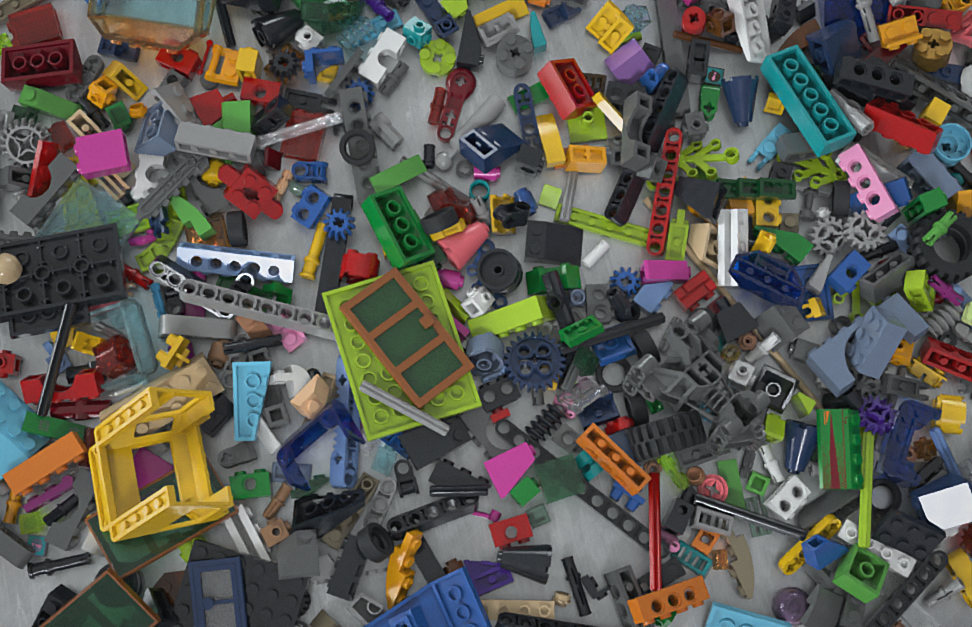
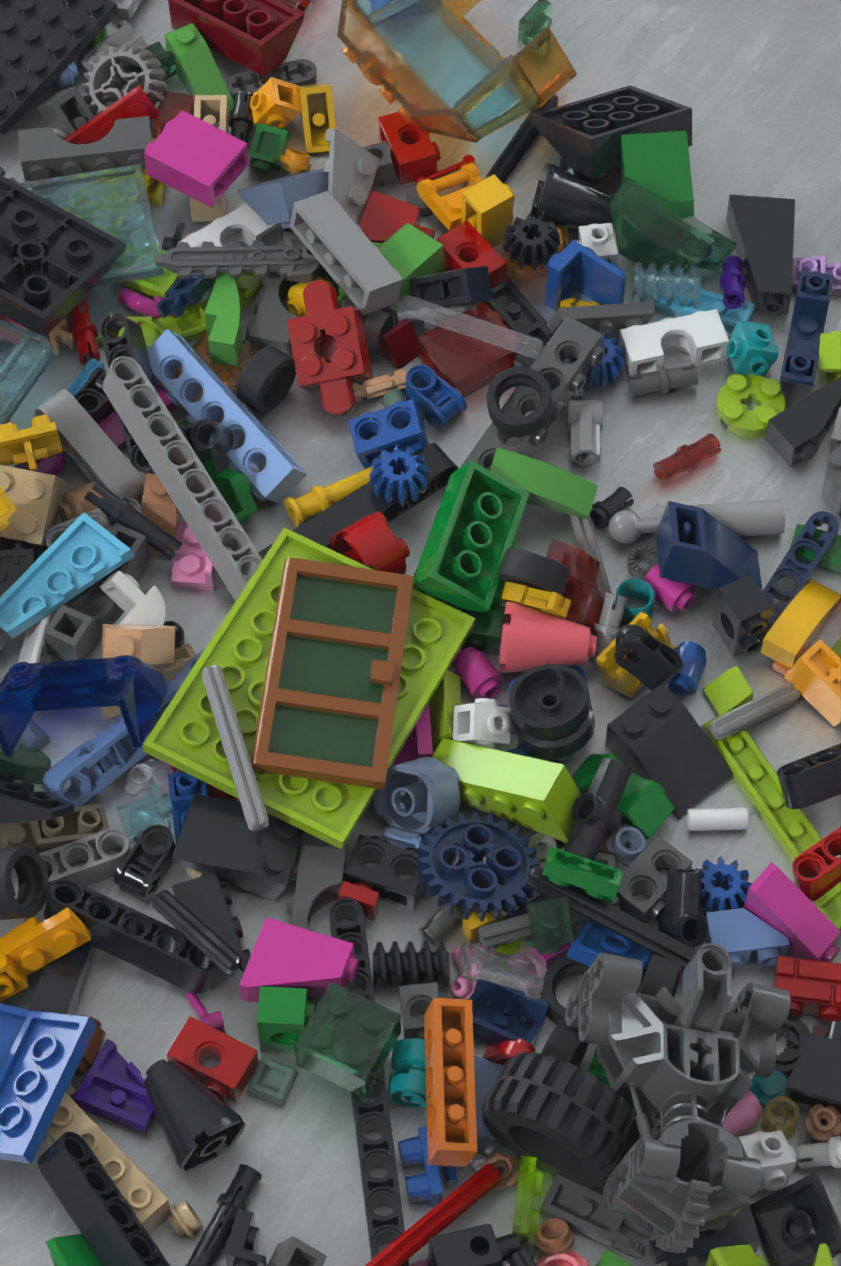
camera: 50 degrees right, 20 degrees down
light nougat tile [94,174,131,201] -> none
dark blue slope [97,35,142,62] -> none
dark red beam [437,67,477,143] -> none

